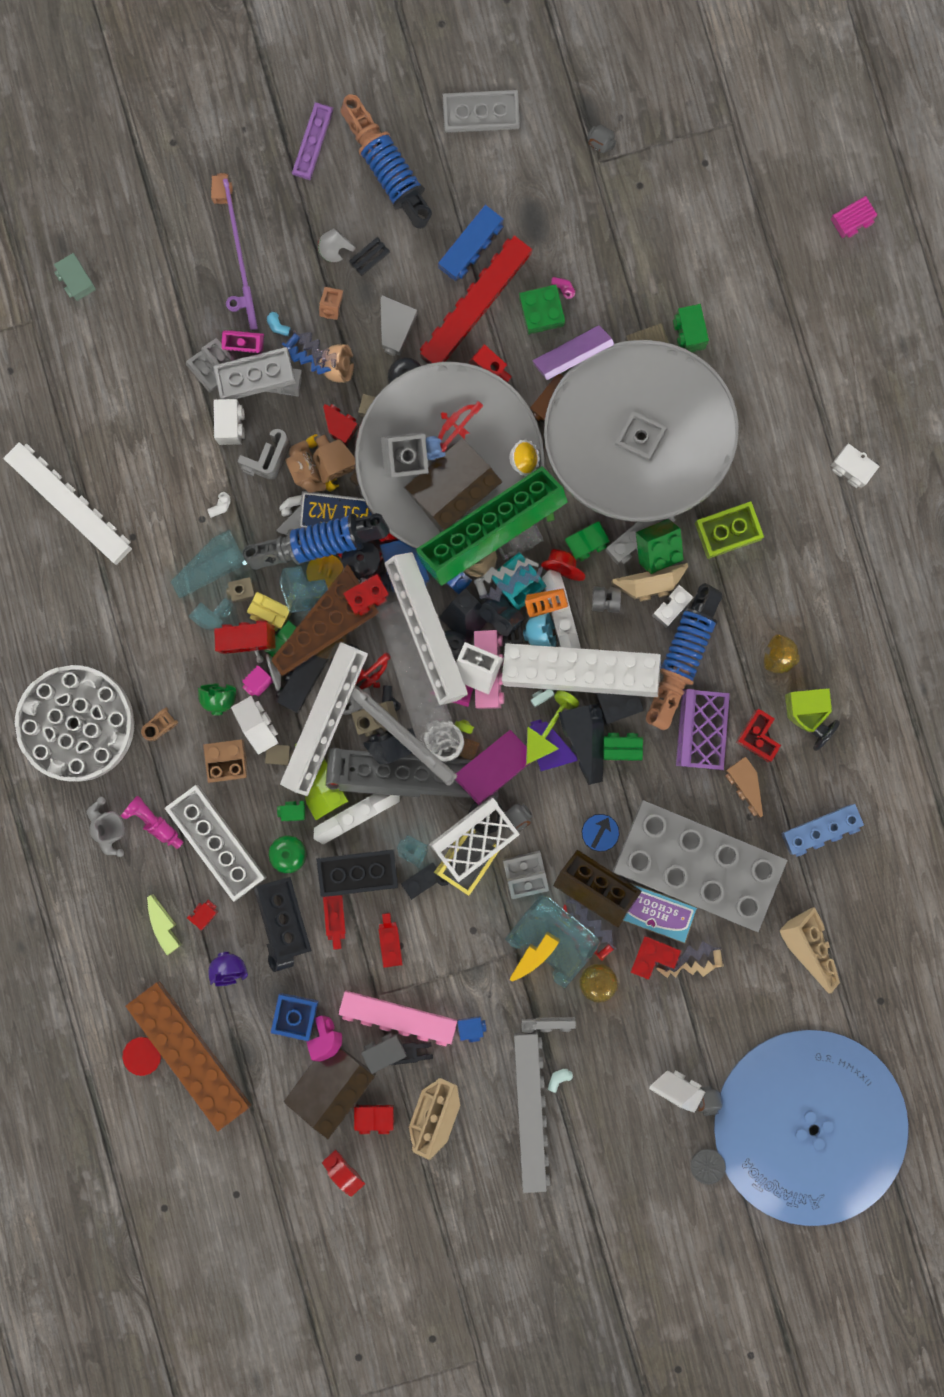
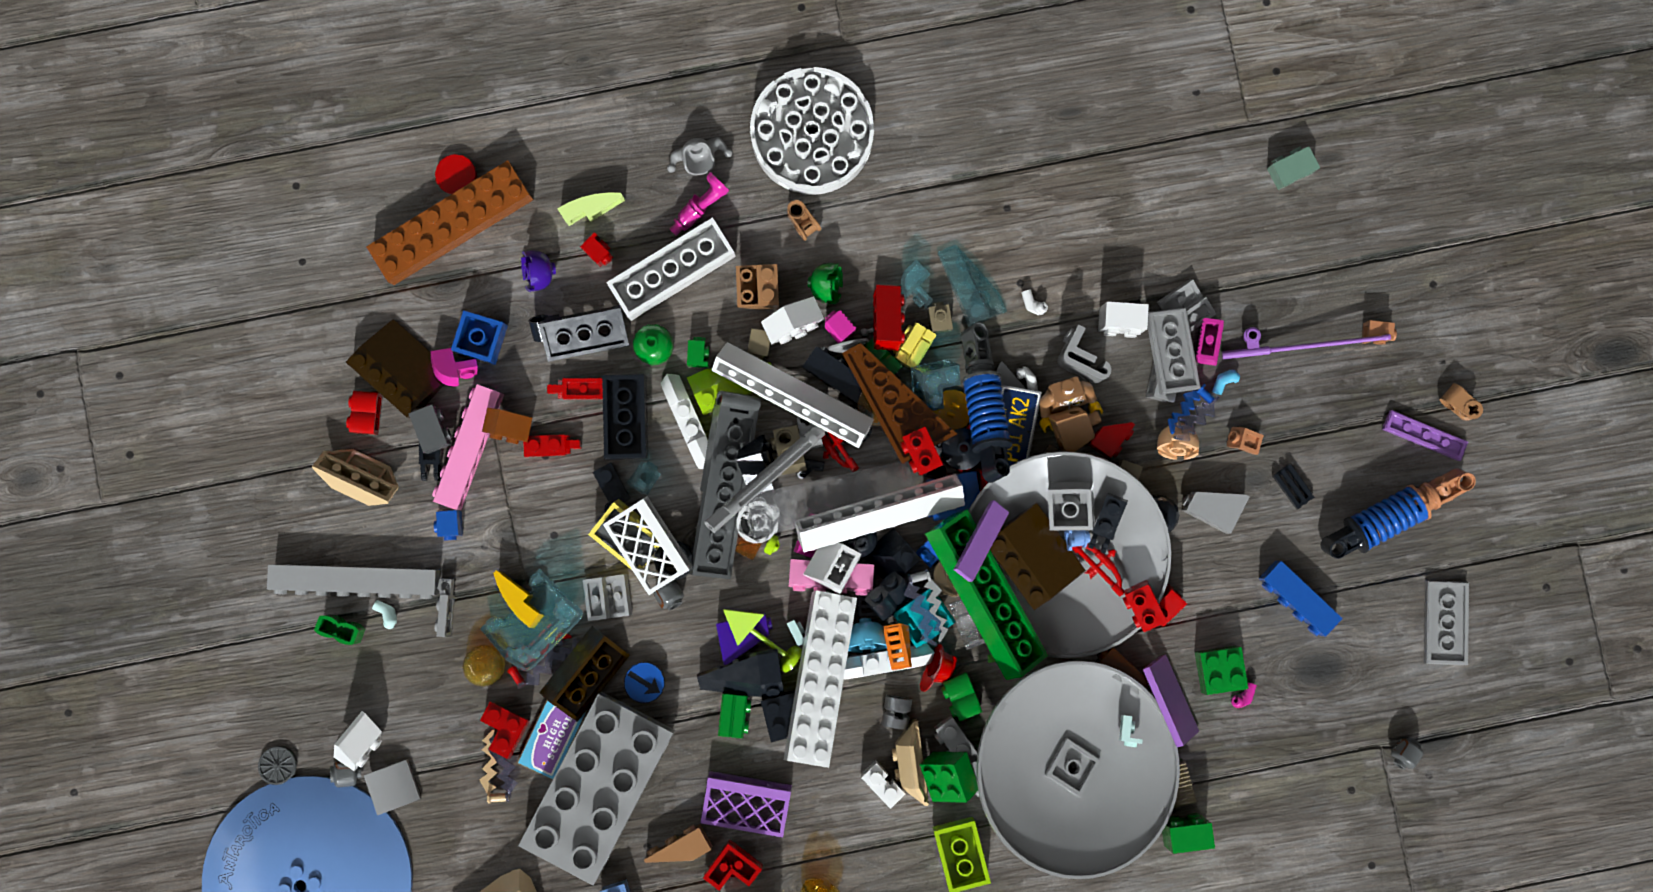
camera: 90 degrees right, 0 degrees up
white brick [3,442,132,565] -> none
light grey helmet [318,228,356,263] -> none
red brick [322,1150,365,1197] -> none
red brick [420,235,532,364] -> none
magenta tile [455,730,530,805] -> none
yellow piece [509,439,540,476] -> none
piece [646,583,722,730] -> none
none -> green brick [314,614,366,645]
none -> light grey slope [364,759,421,815]
none -> dark orange brick [482,408,533,444]
none -> medium lavender tile [953,500,1009,582]
none -> black hinge [1088,493,1128,554]
none -> light aqua bracket [1119,715,1143,747]
none -> red brick [1122,580,1167,632]
none -> medium nougat piece [1439,383,1483,421]

